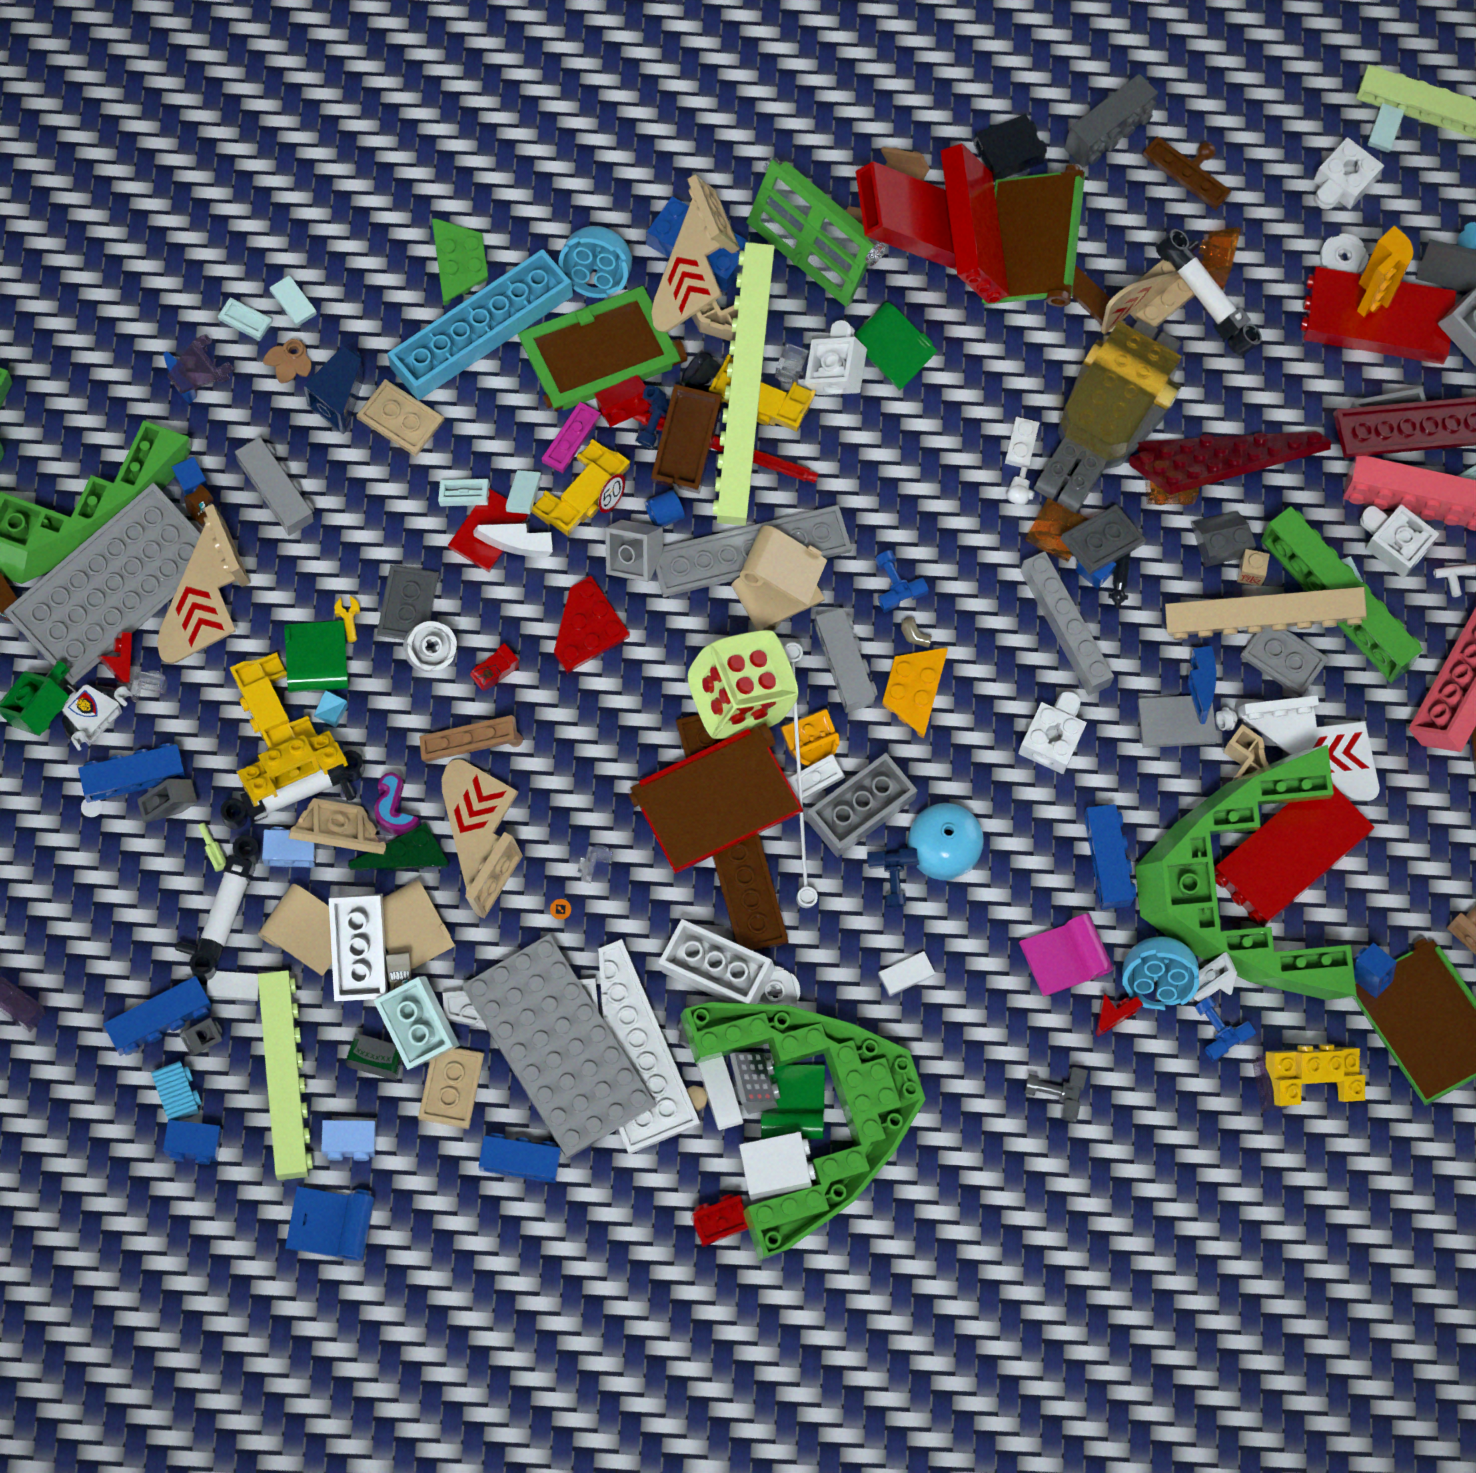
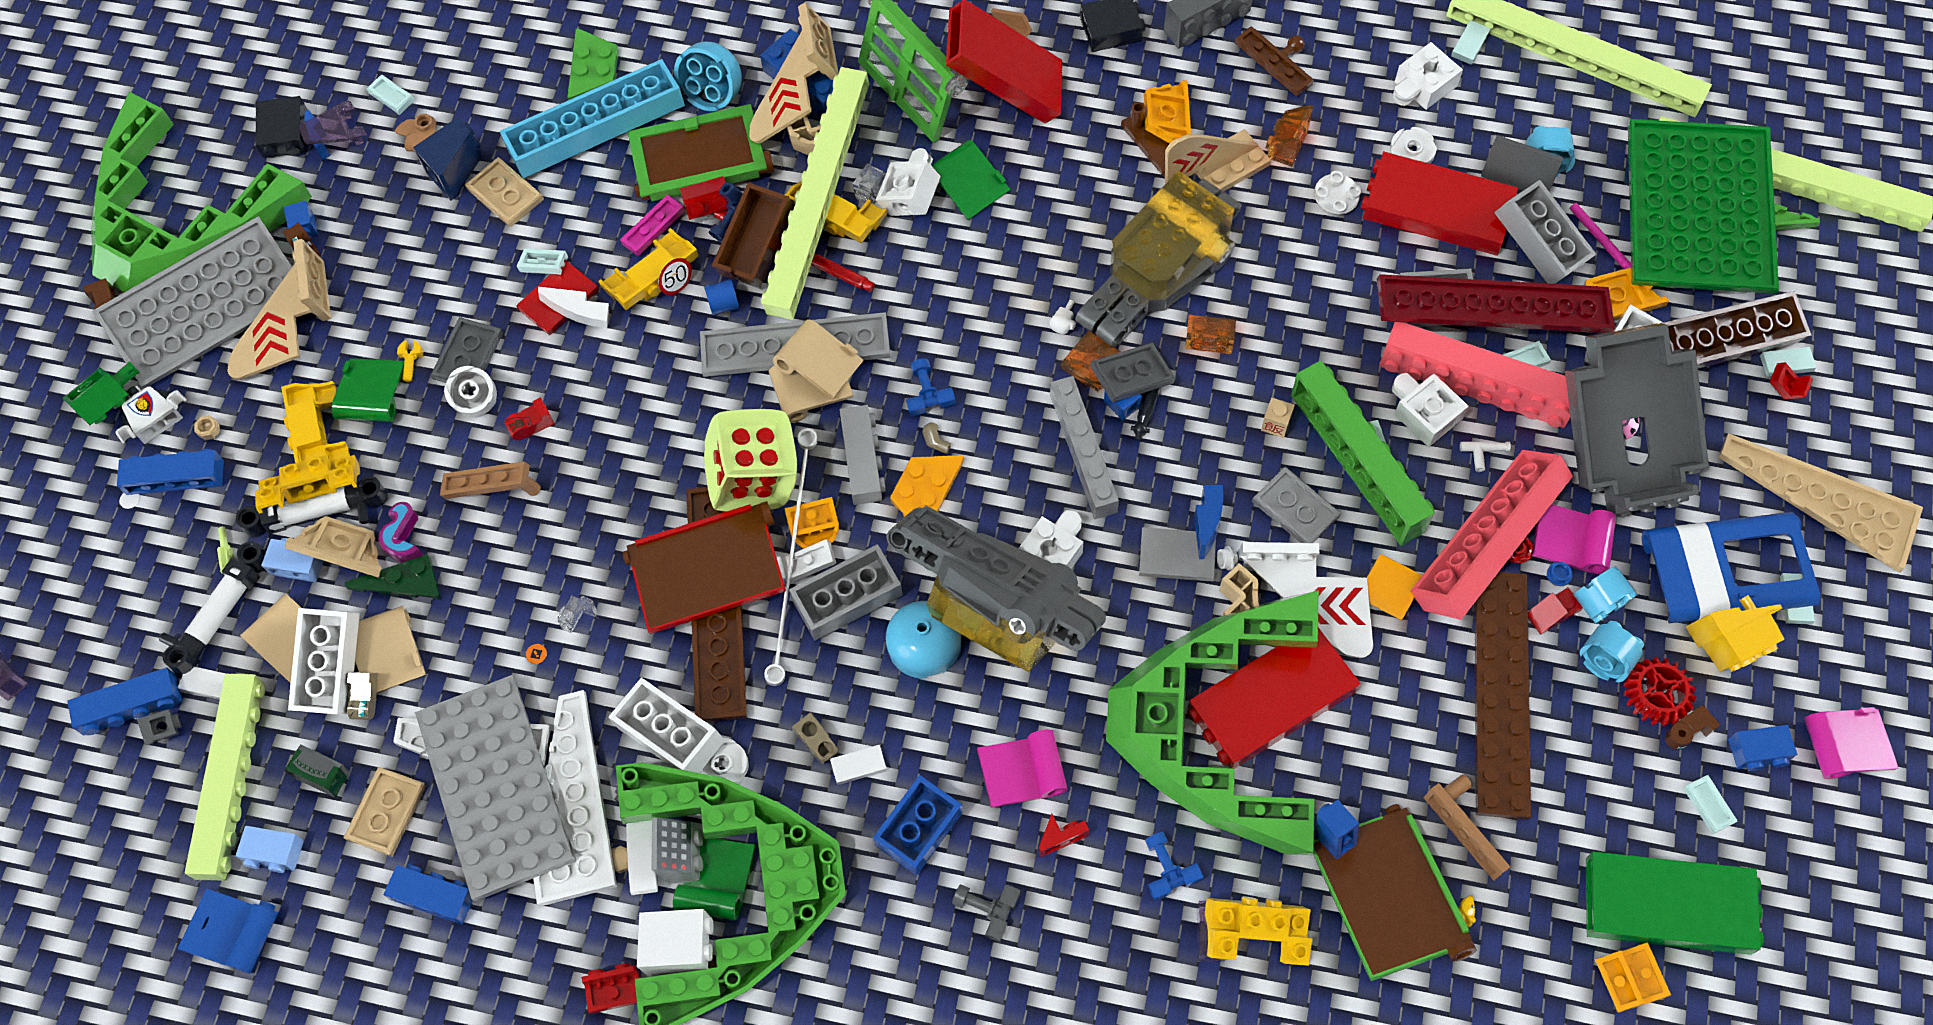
camera: 20 degrees right, 5 degrees down
red slope [97,632,132,684] -> none
clear bracket [128,671,168,702] -> none
dark grey slope [137,779,198,823] -> none
medium azure brick [151,1061,202,1121] -> none
blue brick [163,1120,222,1165] -> none
light grey brick [235,437,315,536] -> none
light aqua tile [269,275,317,327] -> none
medium azure slope [314,691,348,728] -> none
light aqua slope [373,977,460,1070] -> none
tan piece [442,759,523,919] -> none
light aqua tile [506,470,542,514] -> none
red plate [554,576,630,674] -> none
light grey slope [605,520,663,582] -> none
black rock [681,353,722,390] -> none
dark blue bar [867,848,920,907] -> none
red brick [941,143,1009,303] -> none
reddish brown door [982,164,1085,307] -> none
white plate [1005,417,1040,469] -> none
blue brick [1084,804,1137,910] -> none
medium azure cylinder [1122,937,1199,1010] -> none
dark red wing [1129,431,1331,495] -> none
piece [1156,229,1262,356] -> none
tan brick [1165,587,1367,640] -> none
dark grey slope [1191,511,1256,567] -> none
white slope [1194,952,1237,1002] -> none
light orange brick [1357,226,1413,317] -> none
none -> tan tile [194,415,220,440]
none -> black brick [255,96,308,158]
none -> dark tan leg [792,712,839,764]
none -> blue brick [873,775,963,876]
none -> dark grey piece [886,505,1106,673]
none -> light orange wing [1144,80,1191,144]
none -> white dish [1314,171,1361,214]
none -> light orange slope [1367,554,1422,621]

